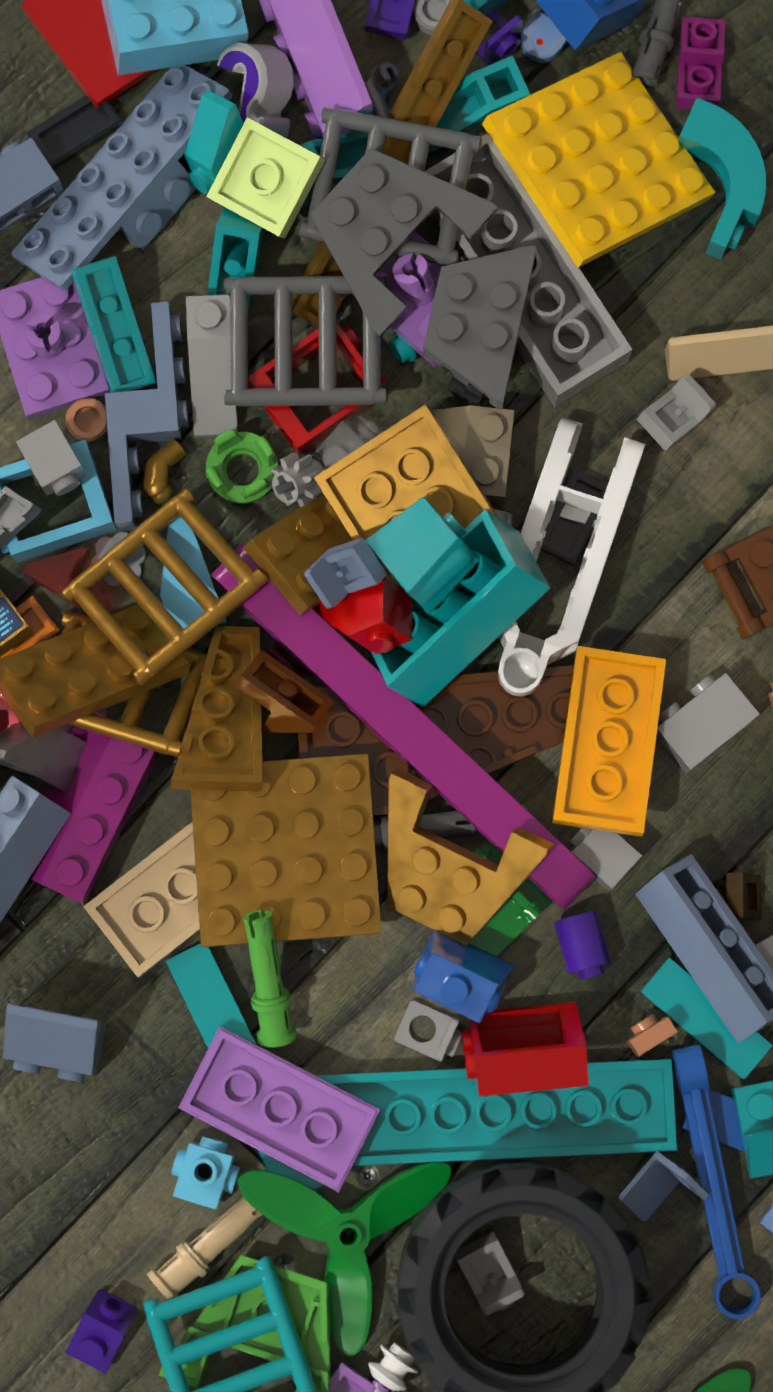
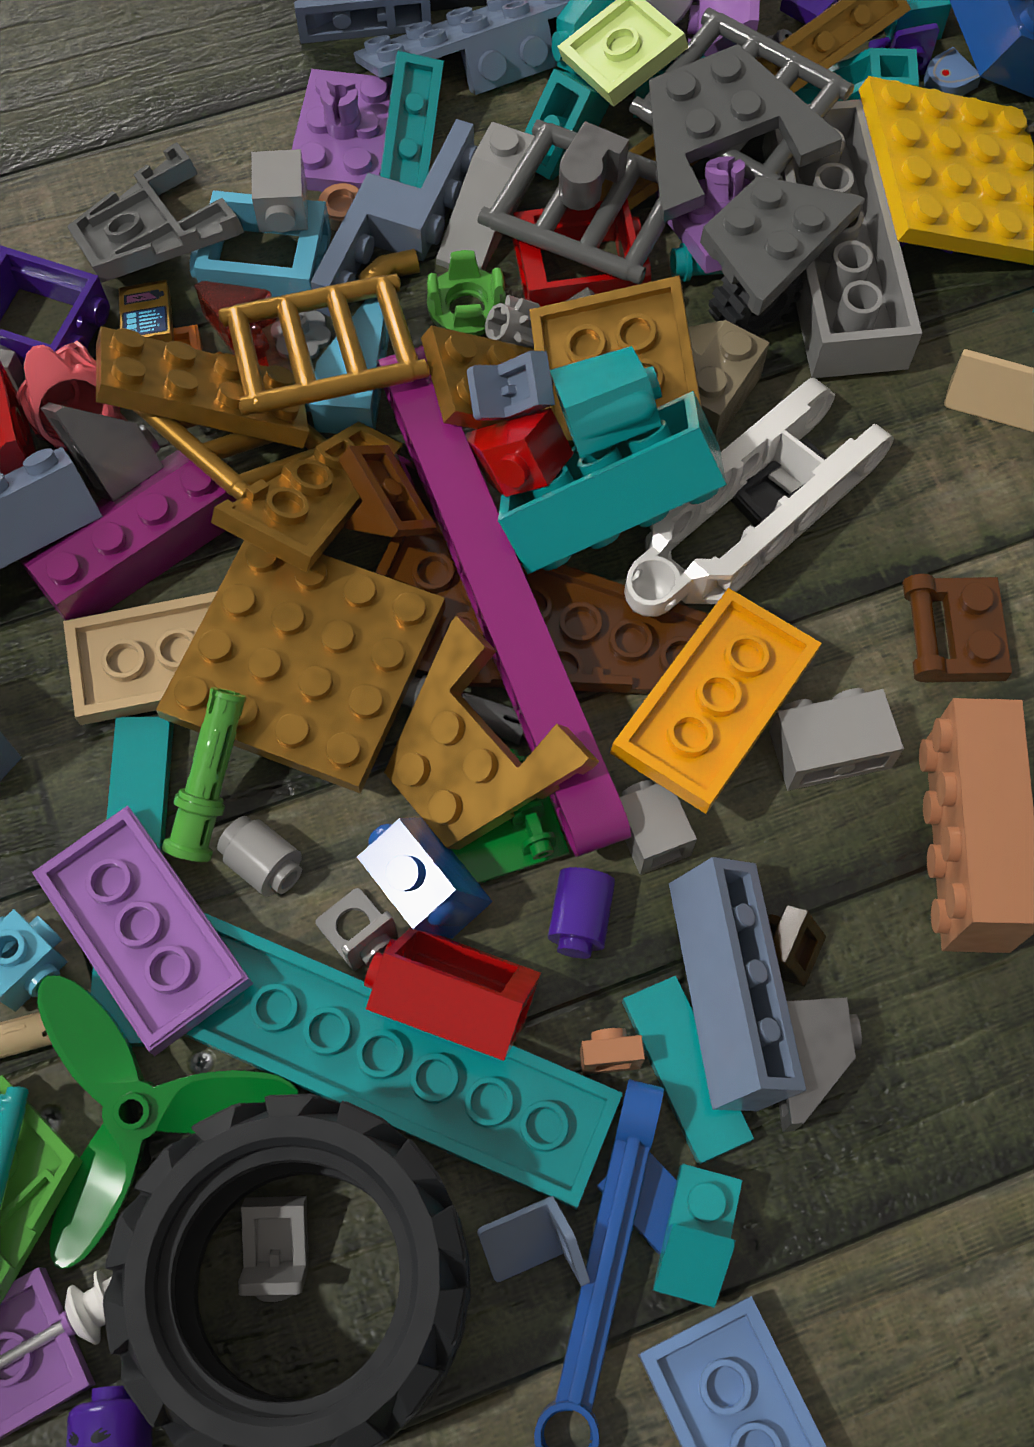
camera: 25 degrees right, 15 degrees down
light grey bracket [637,374,716,451] -> none
none -> light grey brick [217,816,302,897]
none -> flat silver leg [559,121,629,211]

